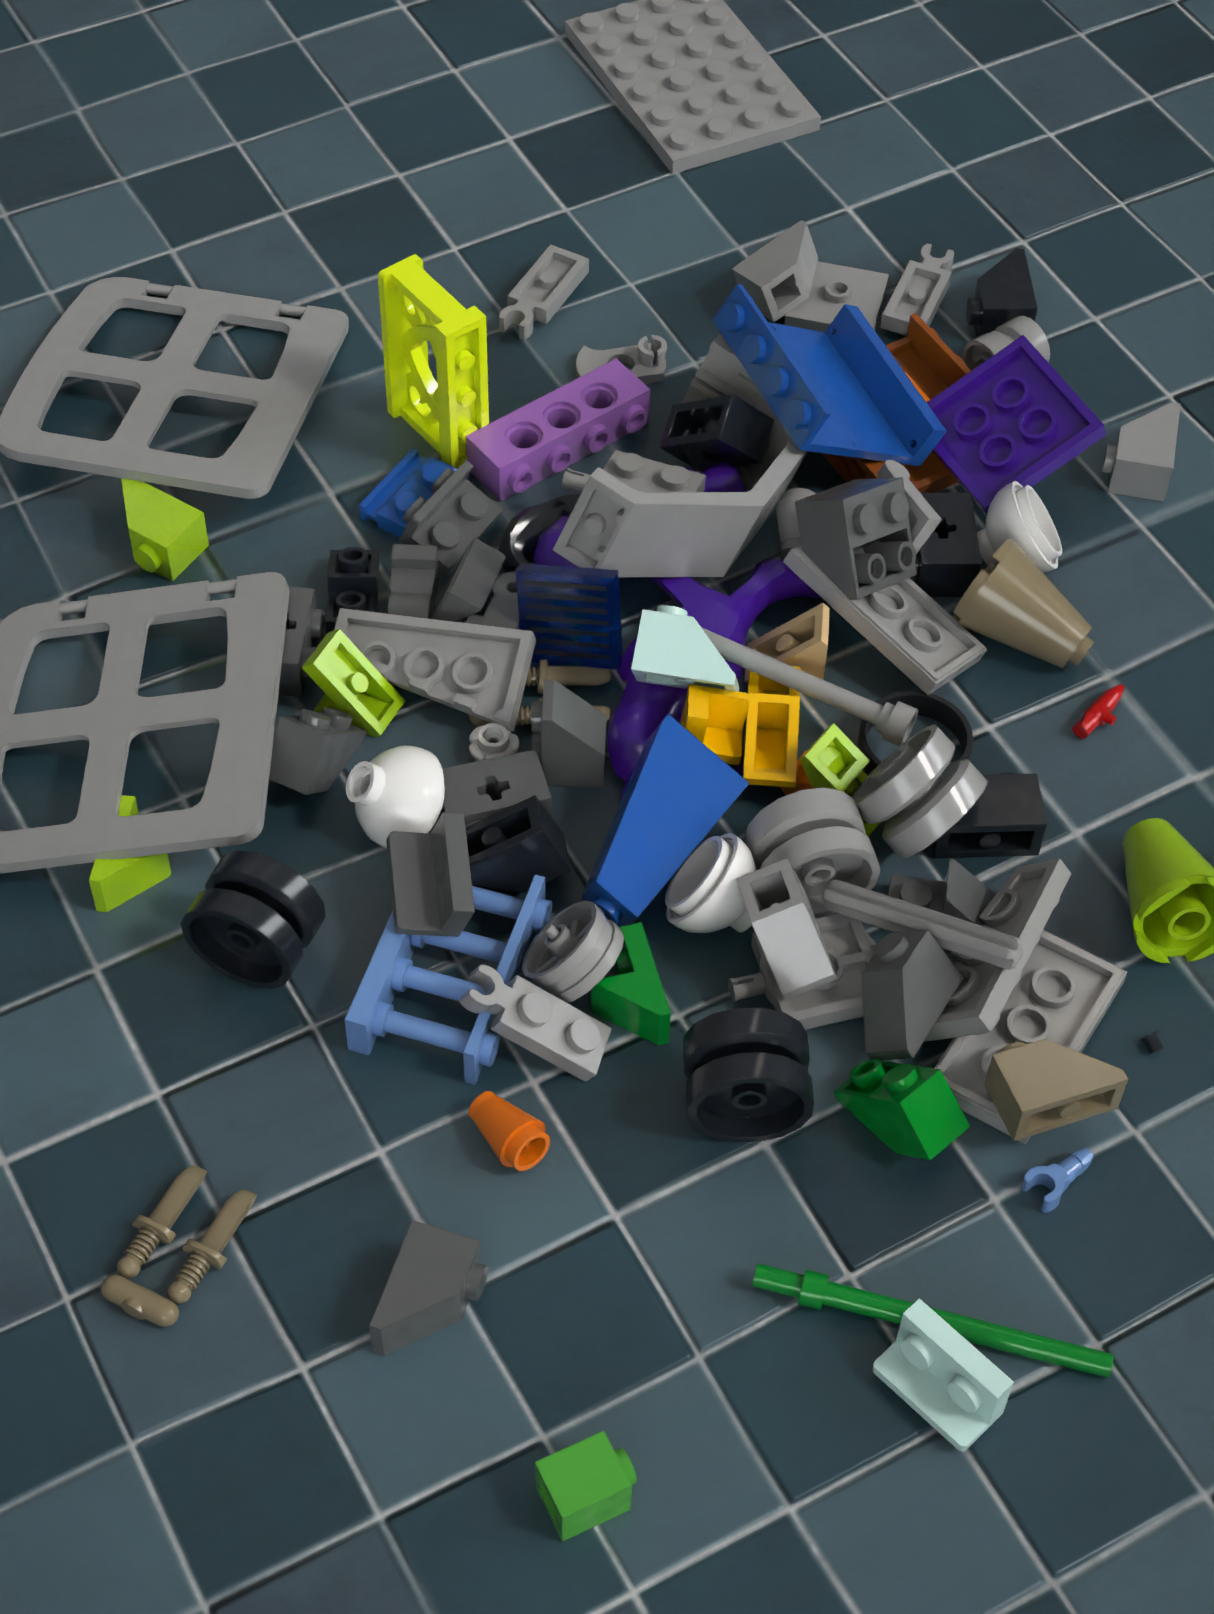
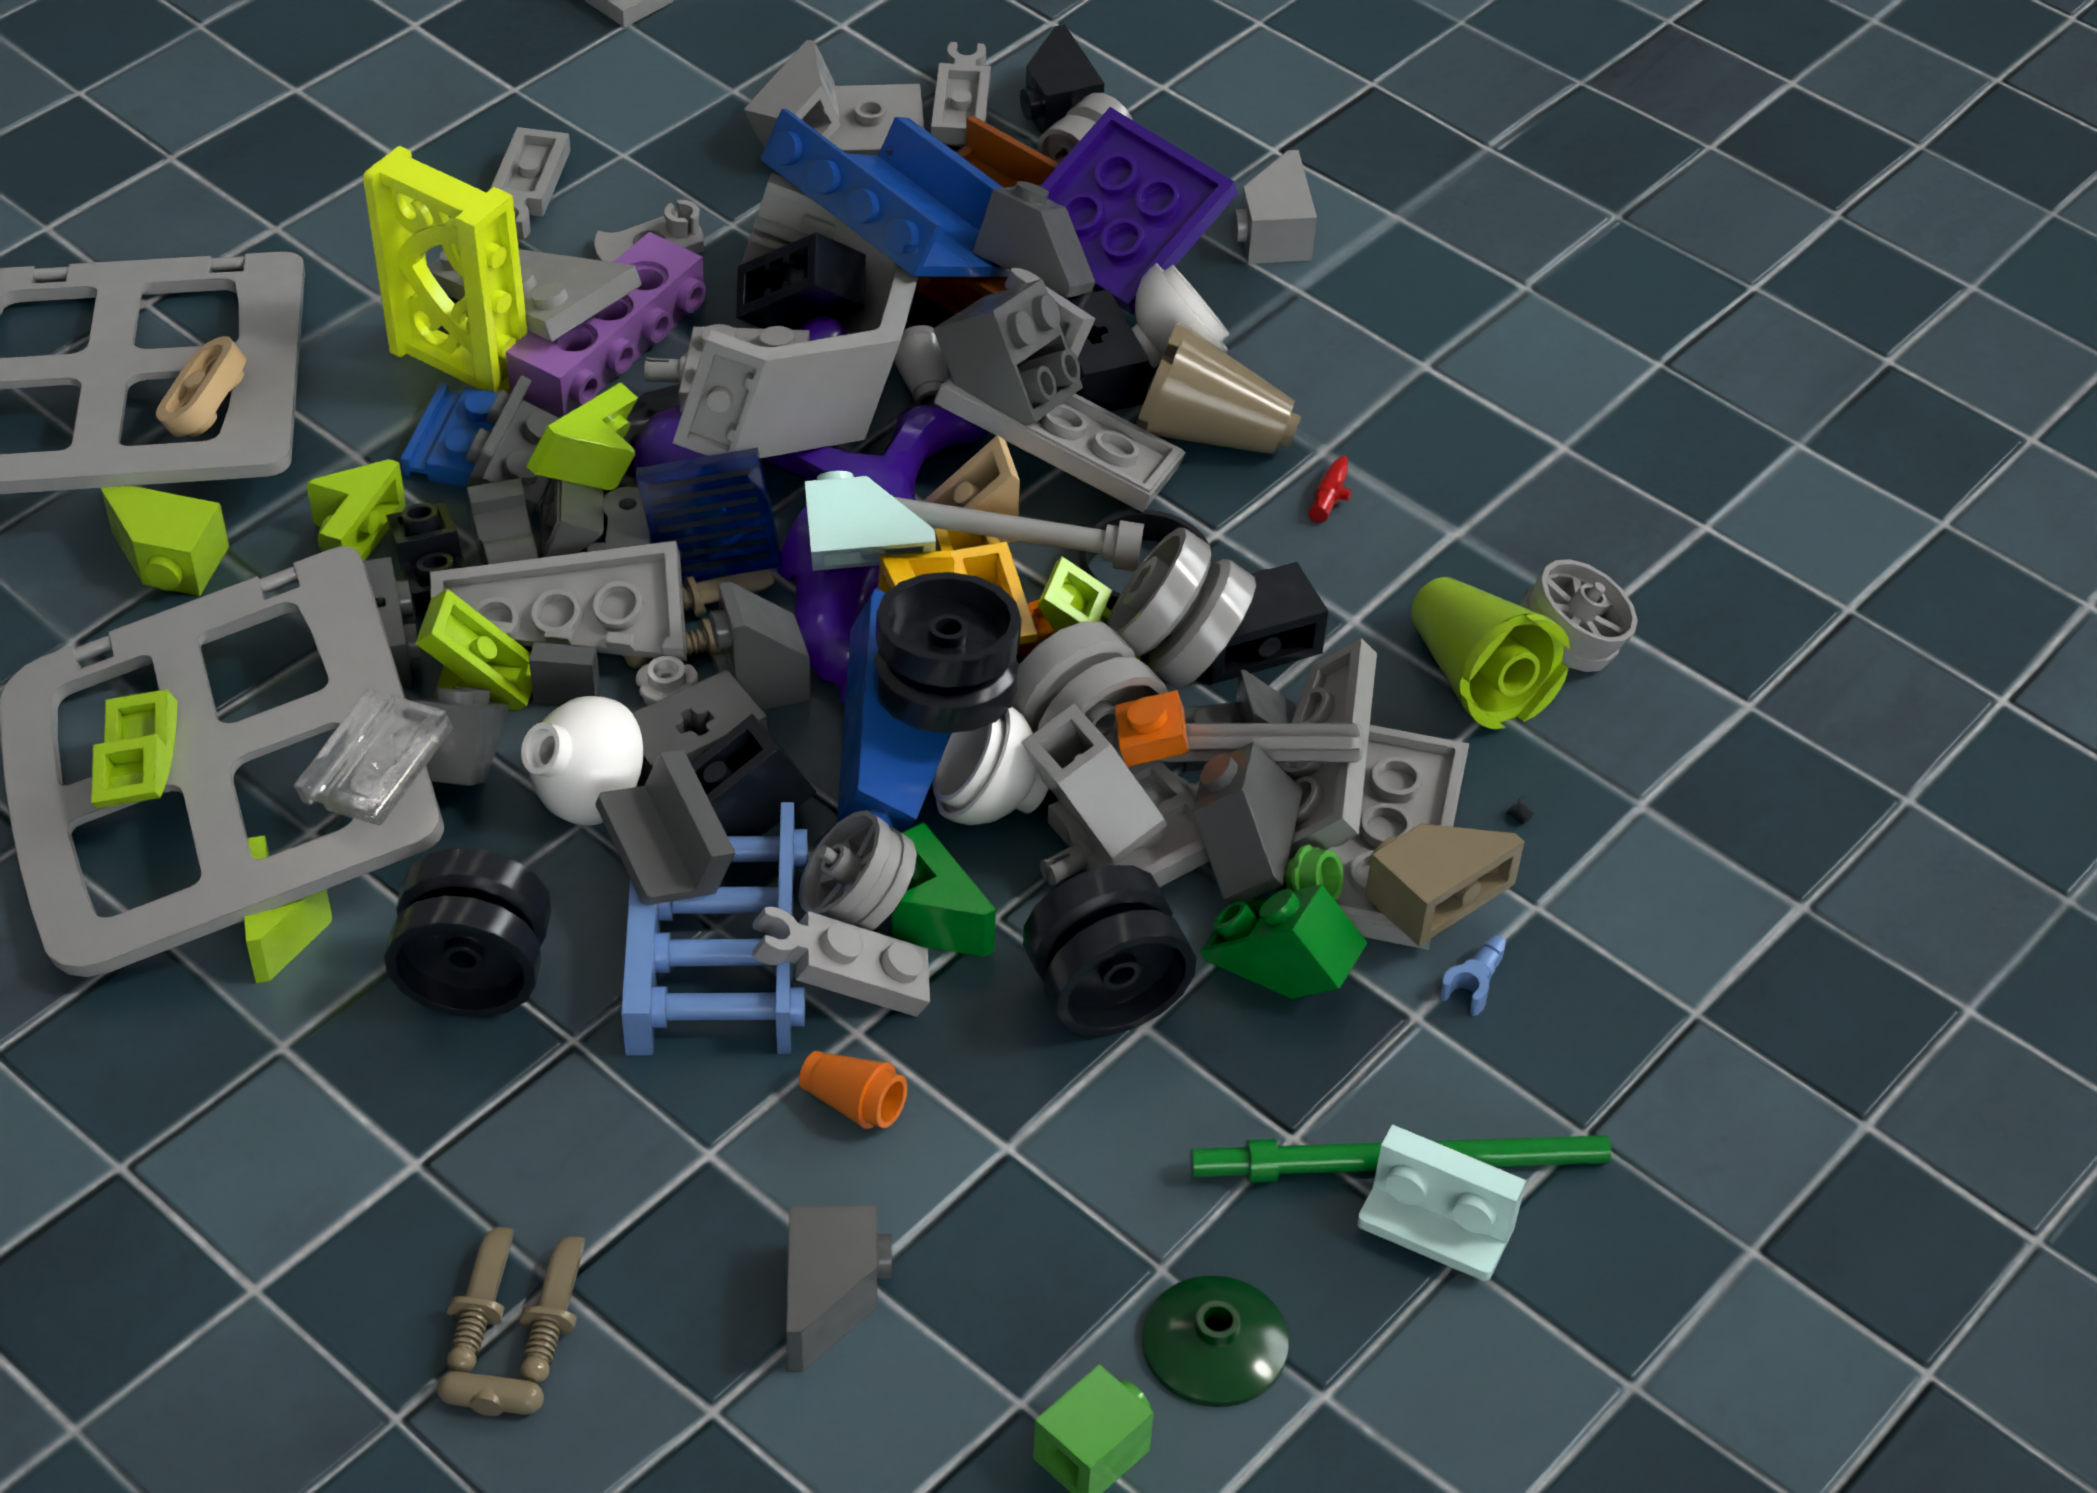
camera: 20 degrees left, 5 degrees down
none -> lime slope [91,689,178,809]
none -> tan plate [156,336,247,437]
none -> clear plate [293,689,453,826]
none -> lime slope [306,459,406,561]
none -> light grey wing [427,249,642,341]
none -> lime slope [526,382,638,490]
none -> dark grey tile [529,642,601,706]
none -> black wheel [874,572,1022,733]
none -> dark grey slope [972,181,1095,297]
none -> orange plate [1115,690,1189,767]
none -> dark green dish [1142,1276,1289,1407]
none -> bright green plate [1285,845,1344,901]

